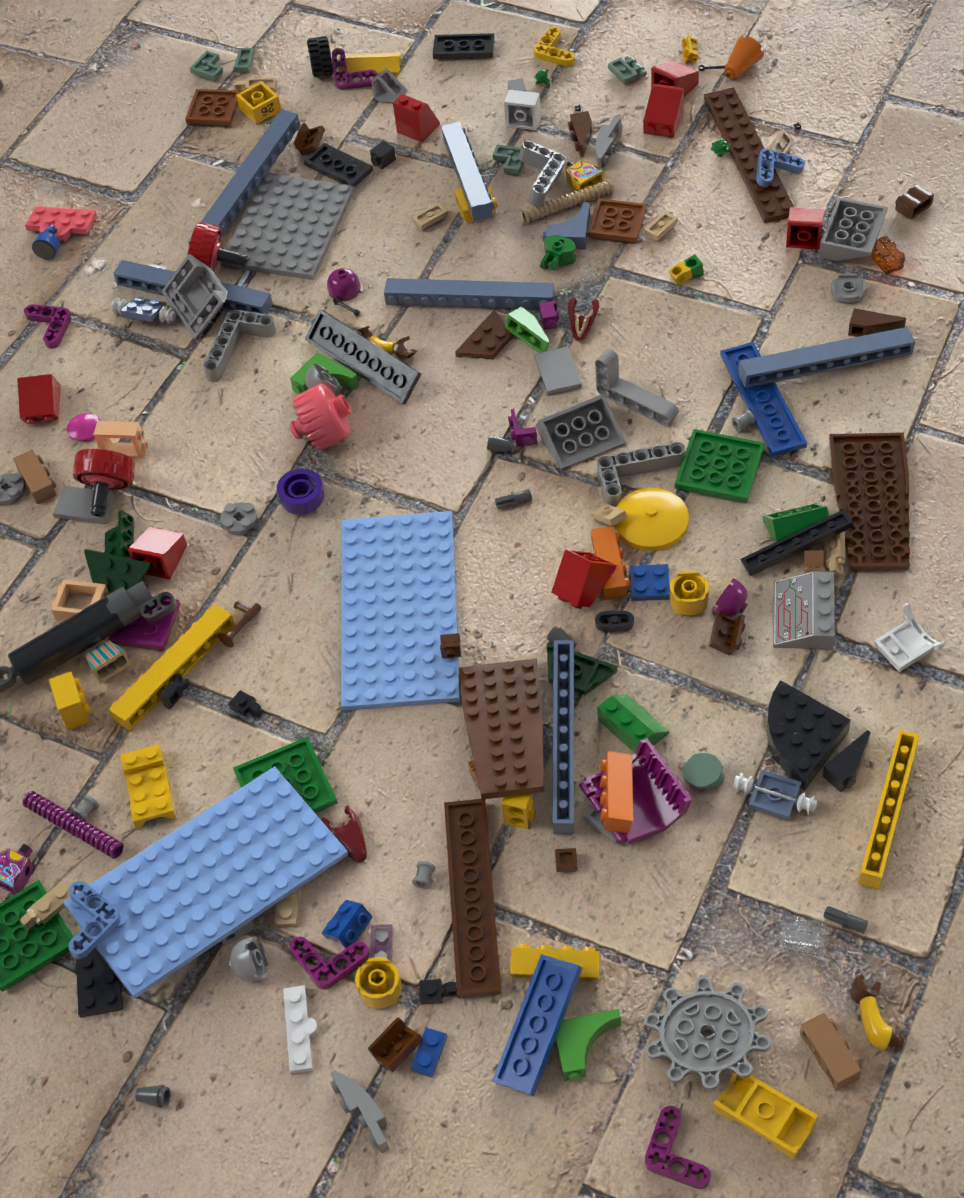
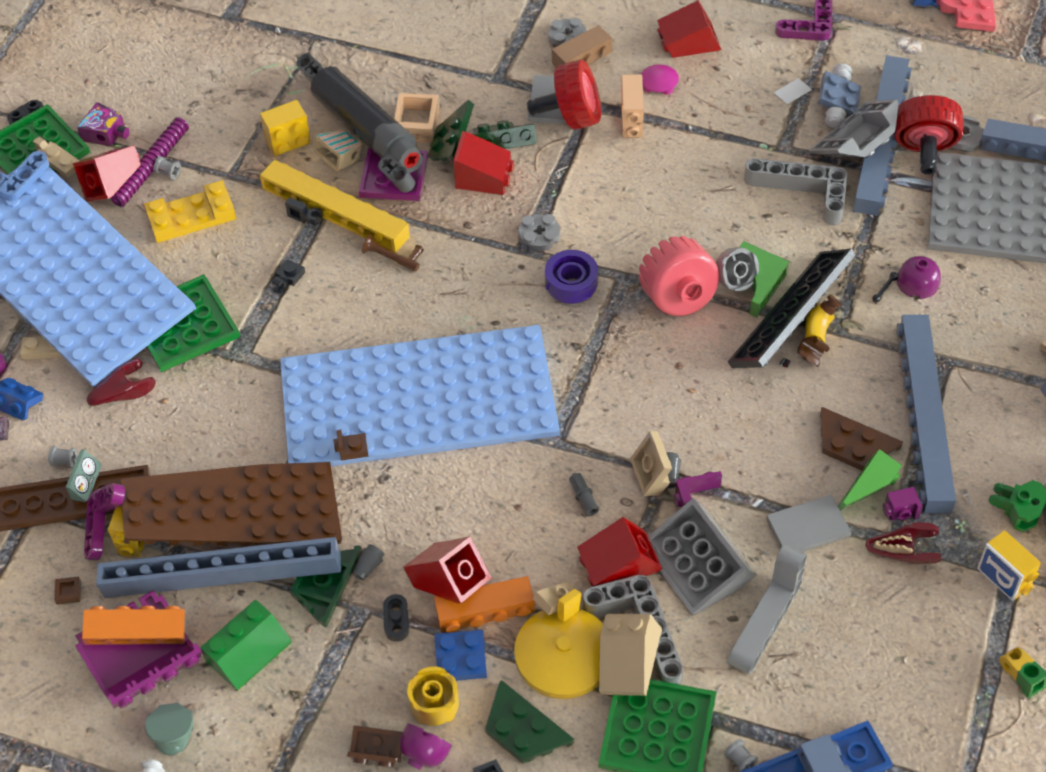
camera: 80 degrees right, 0 degrees up
none -> slope [66,449,102,502]
none -> slope [73,145,141,202]
none -> magenta beam [84,483,125,561]
none -> dark green wing [485,680,574,764]
none -> yellow tile [557,589,581,622]
none -> red slope [577,517,663,587]
none -> tan slope [599,614,662,696]
none -> tan plate [630,431,672,496]
none -> white sticker [774,78,812,104]
none -> piece [977,530,1041,601]

